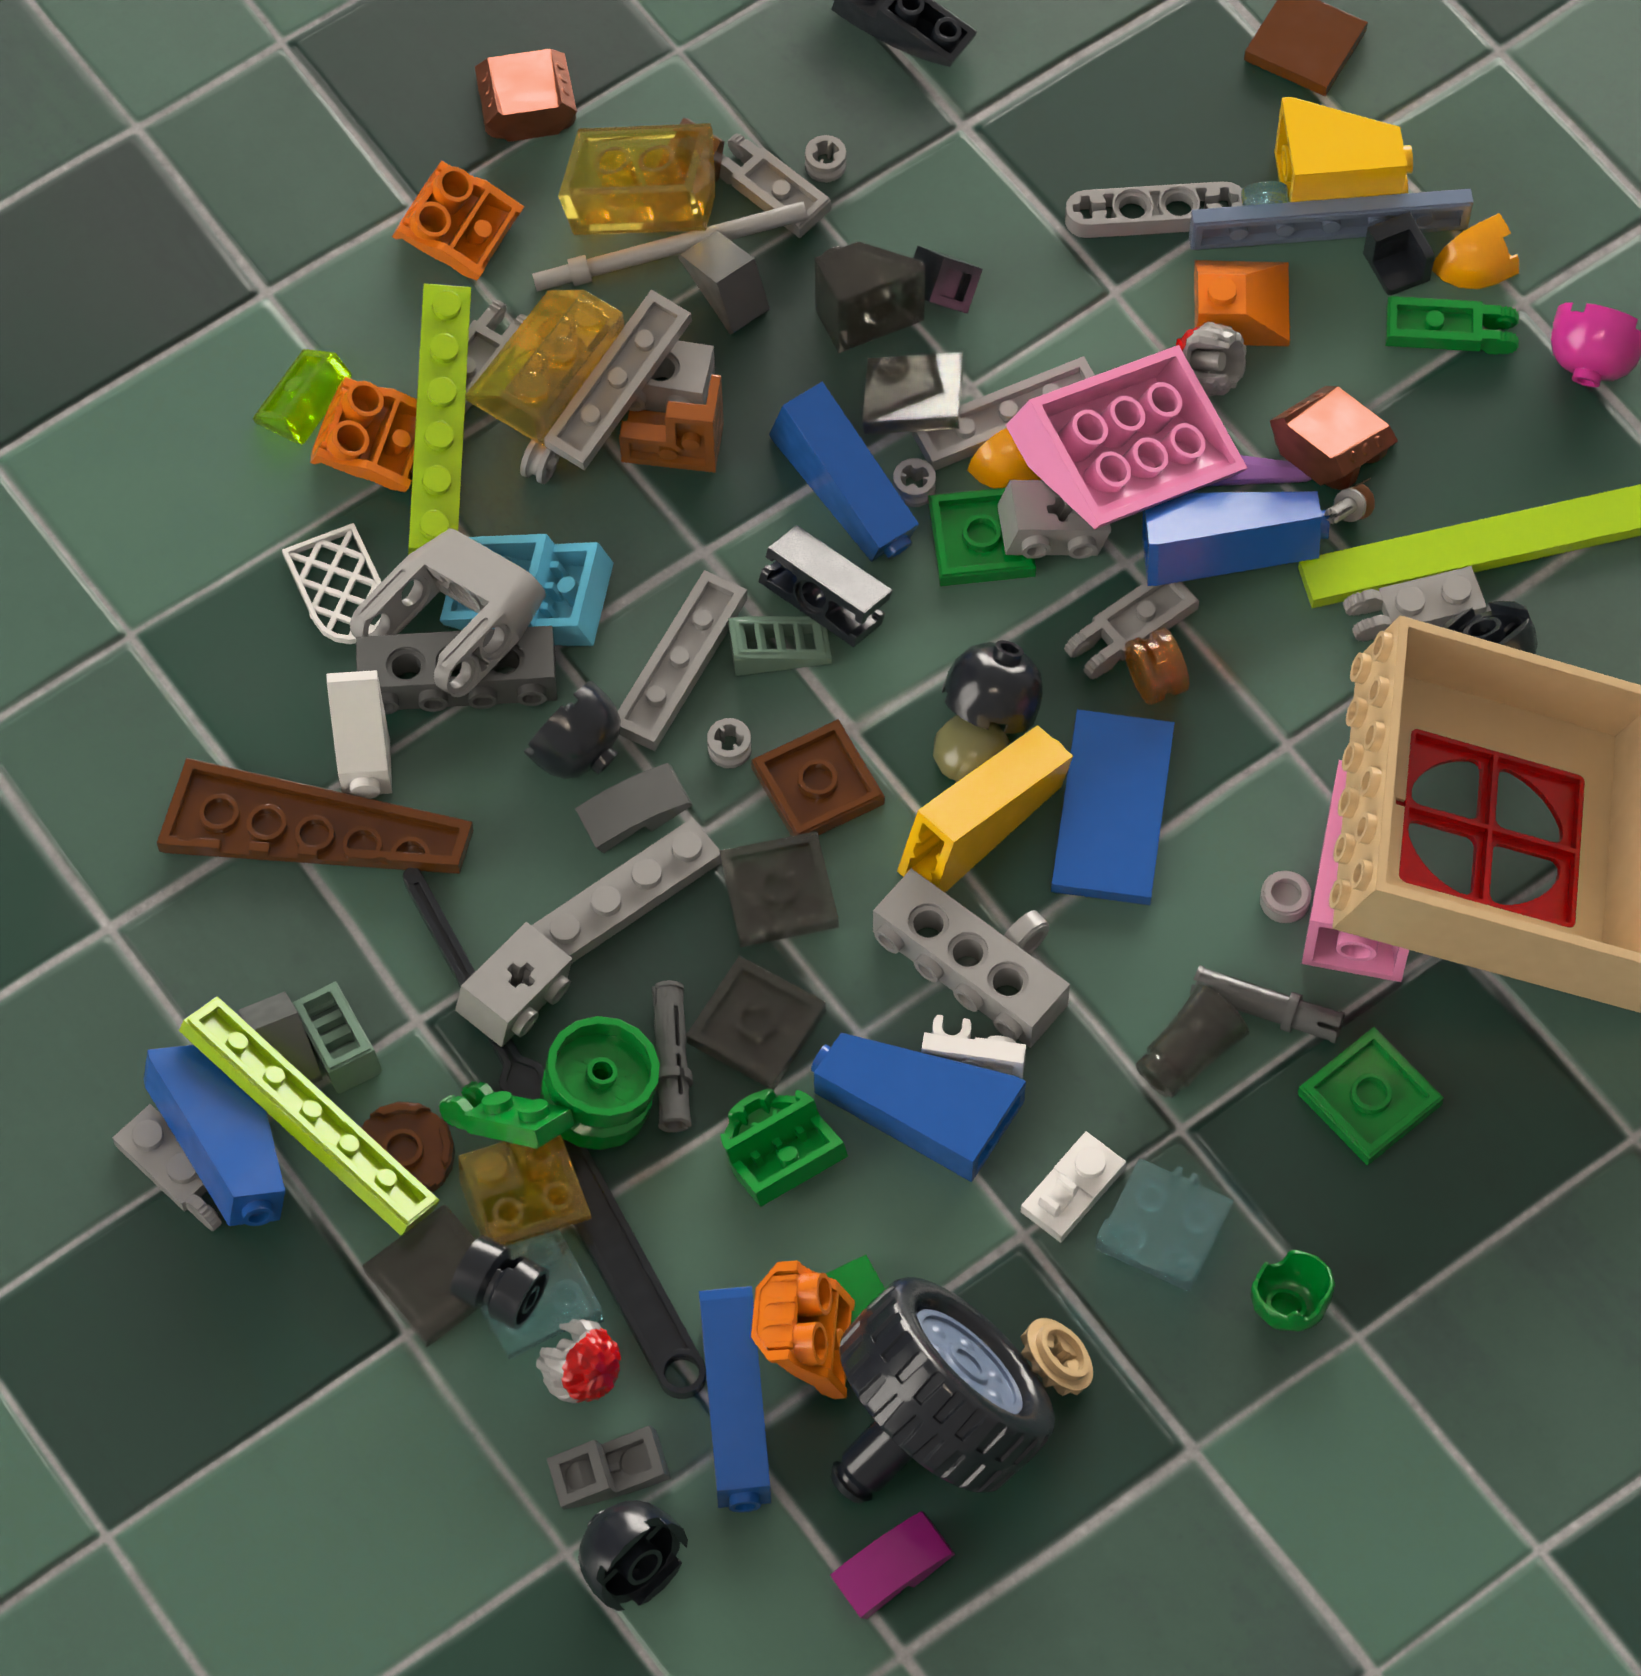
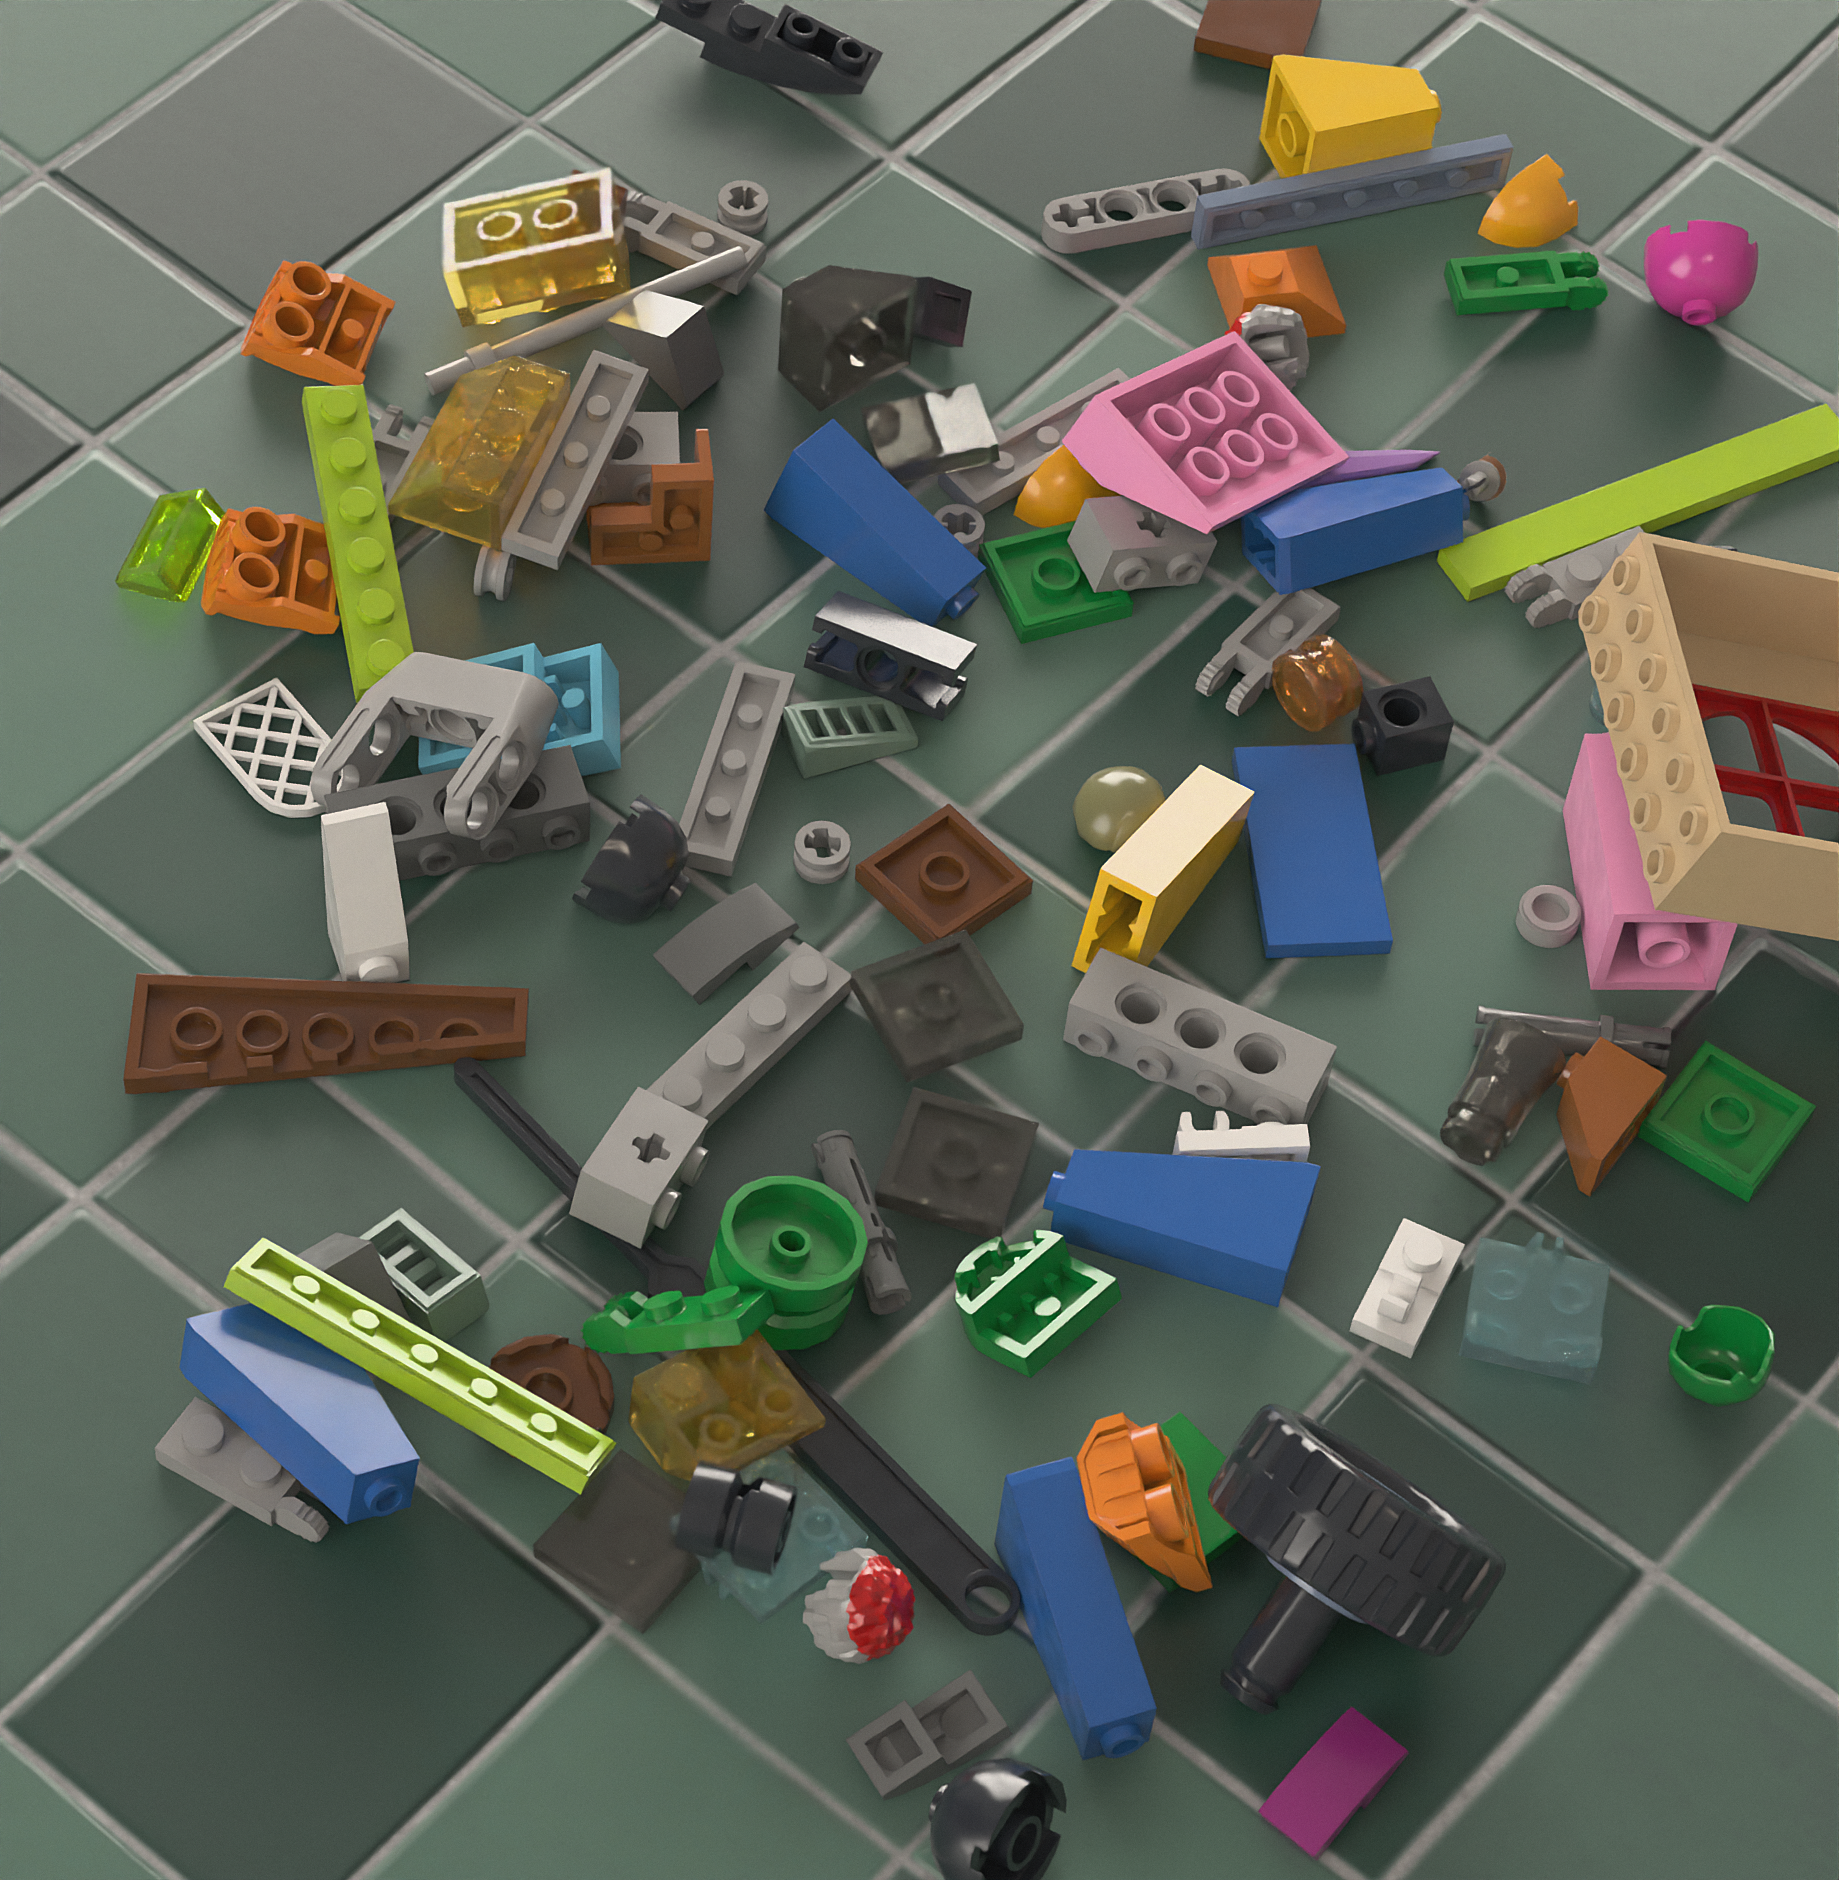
camera: 20 degrees left, 10 degrees down
slope [475,49,577,142] -> none
black cylinder [942,640,1043,734] -> none
light grey tile [1004,910,1049,954] -> none
tan gear [1020,1318,1093,1396] -> none
clear light blue tile [1241,181,1289,206] -> none
copper slope [1270,386,1398,490] -> none
black panel [1363,212,1435,295] -> none
none -> black brick [1351,676,1454,776]
none -> dark orange slope [1556,1036,1667,1197]

